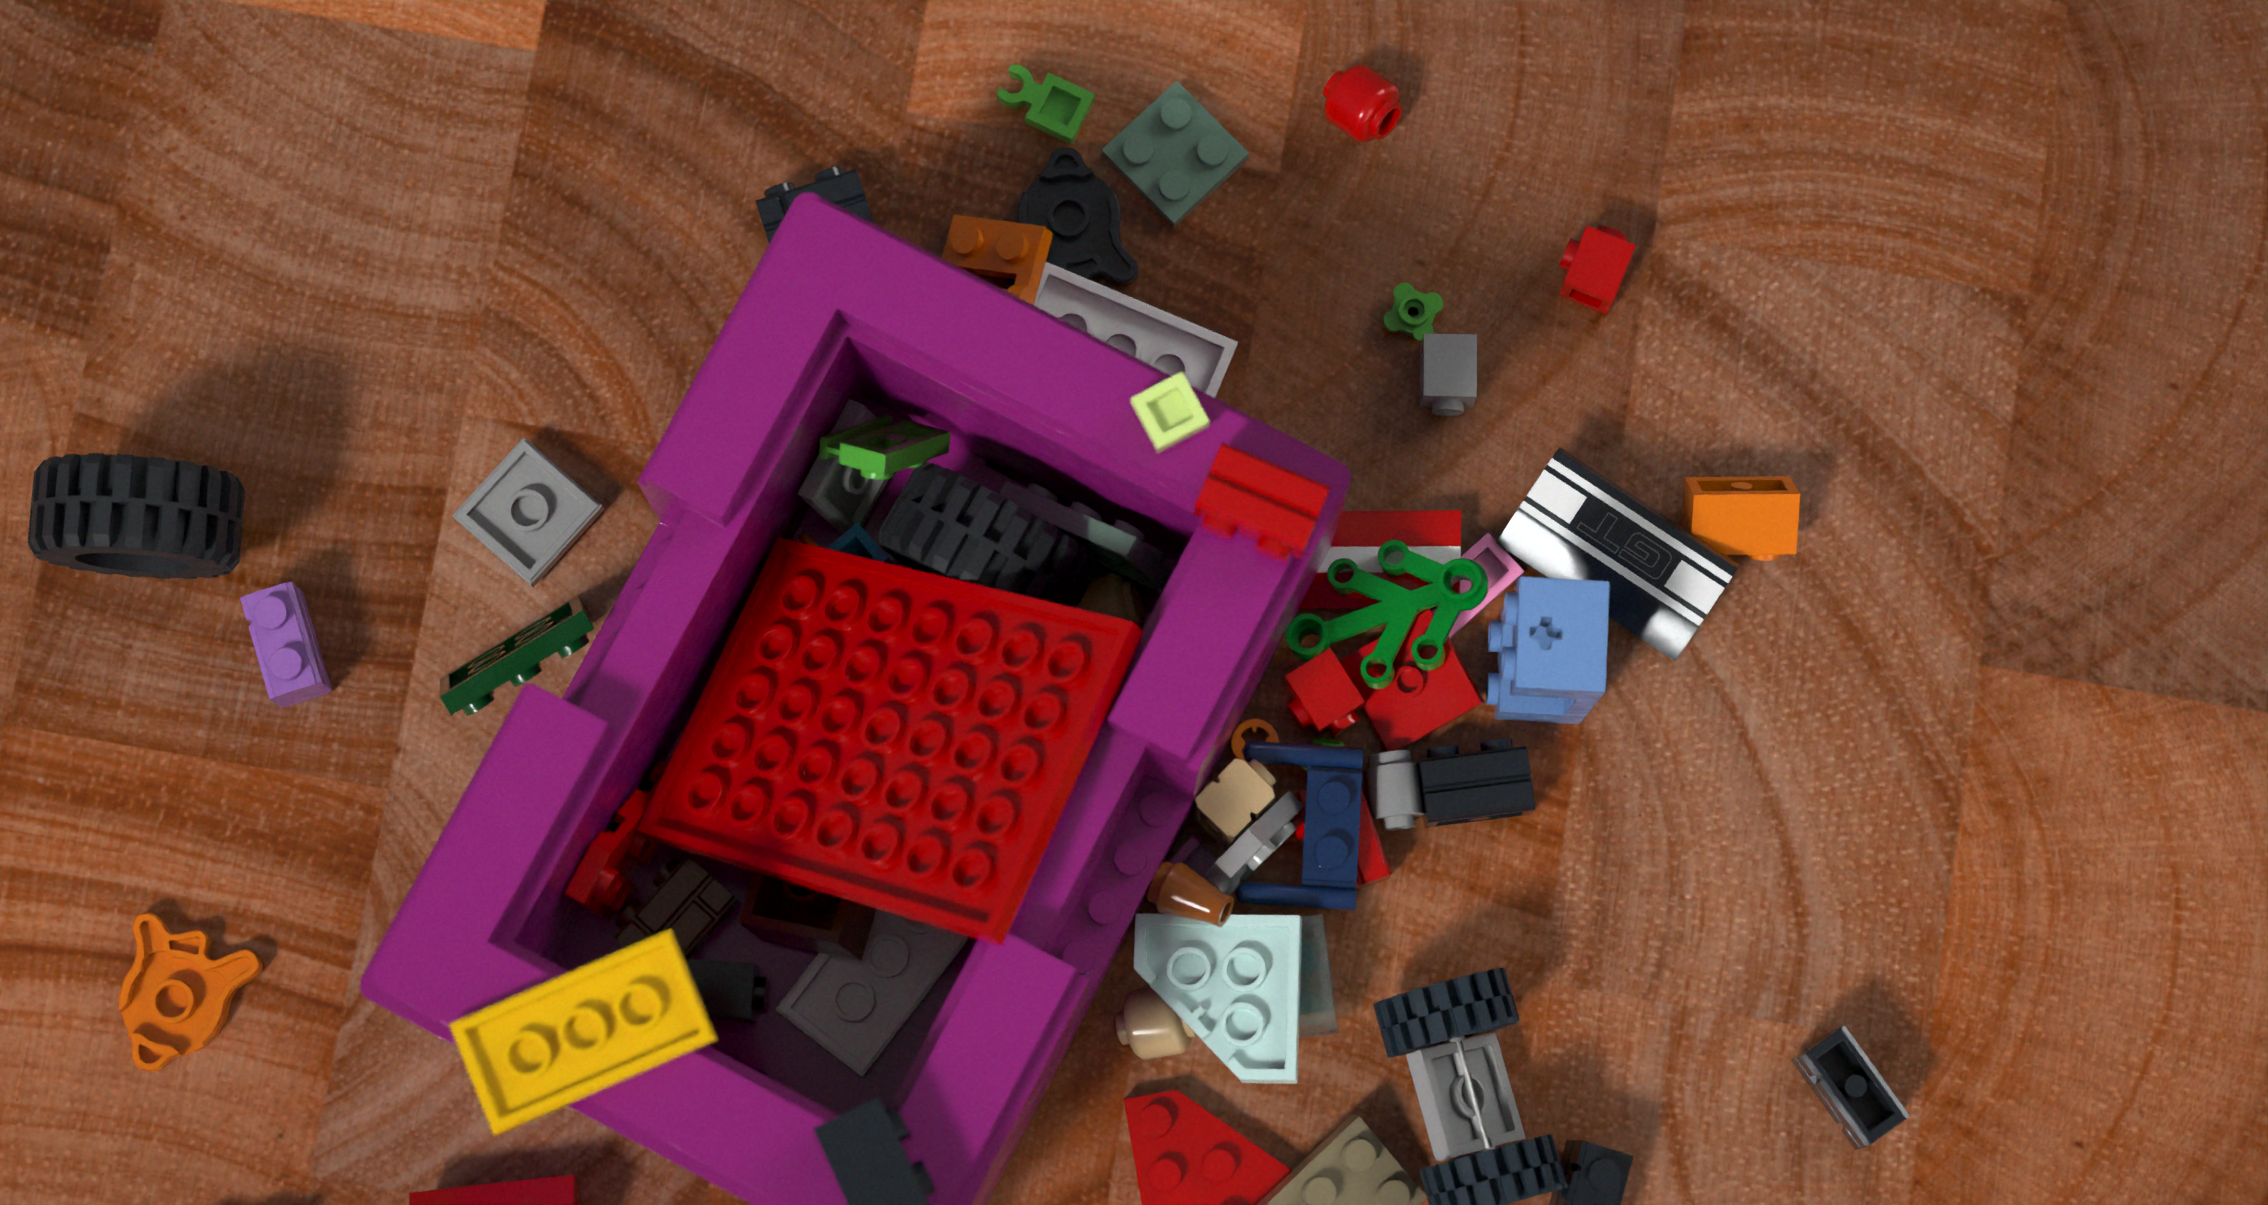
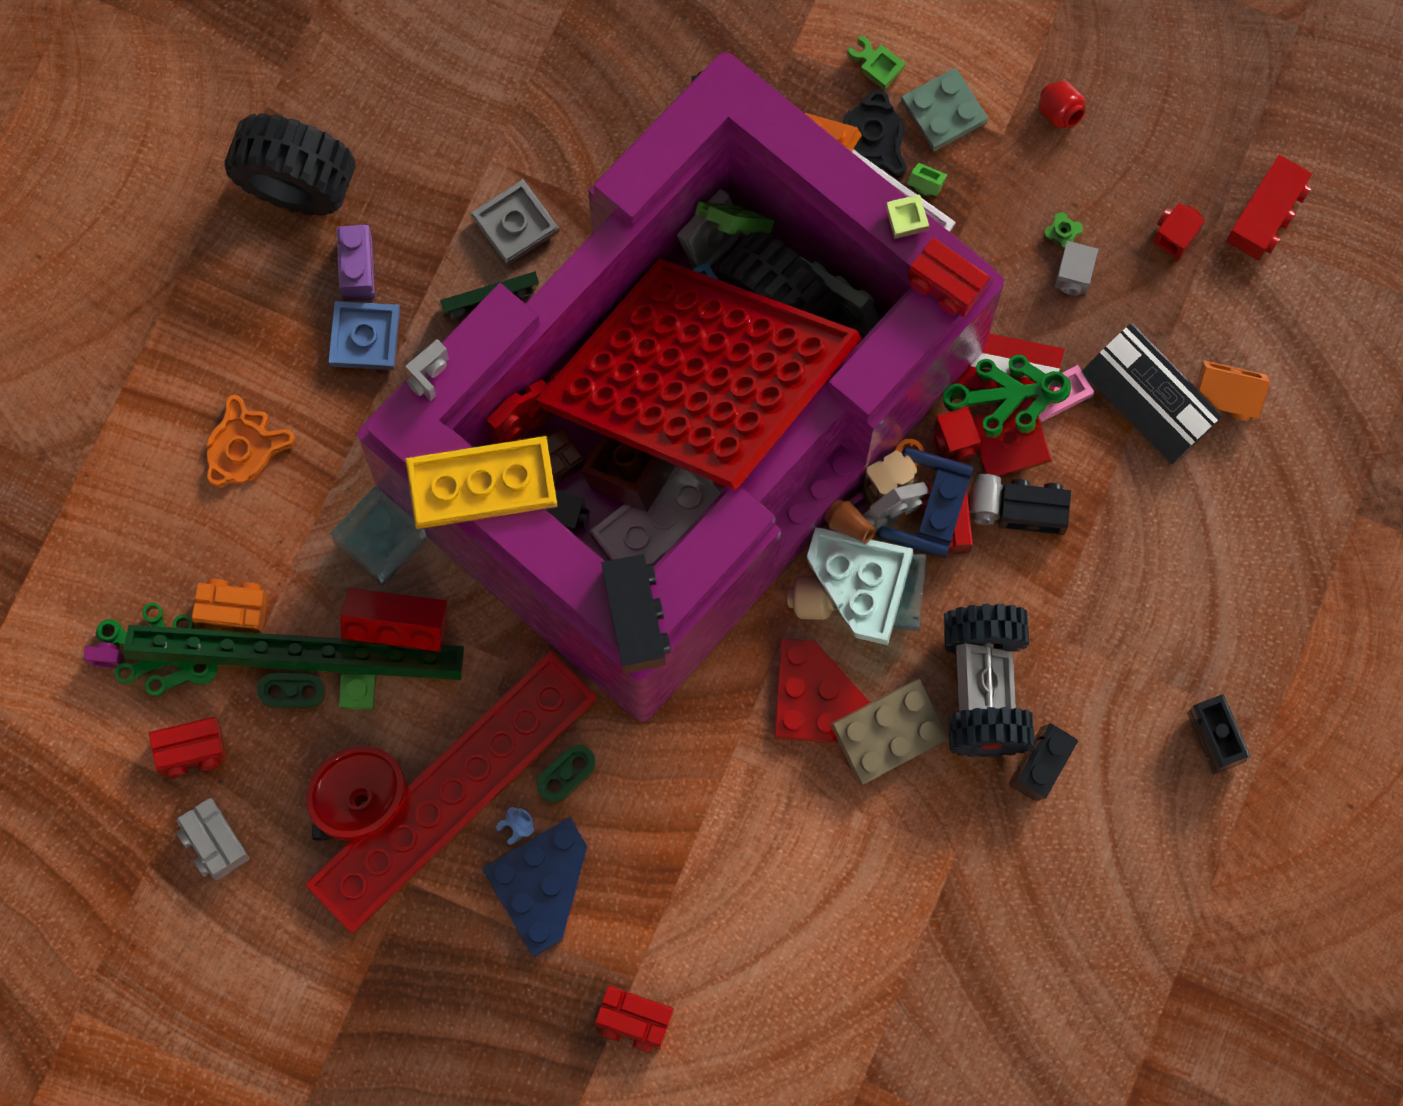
camera: 15 degrees right, 5 degrees down
medium blue plate [1486,576,1610,724] -> none
none -> medium blue plate [329,301,400,370]
none -> clear light blue brick [330,486,428,586]
none -> light grey bracket [405,339,449,401]
none -> bright green plate [907,163,947,196]
none -> red brick [1226,154,1313,261]

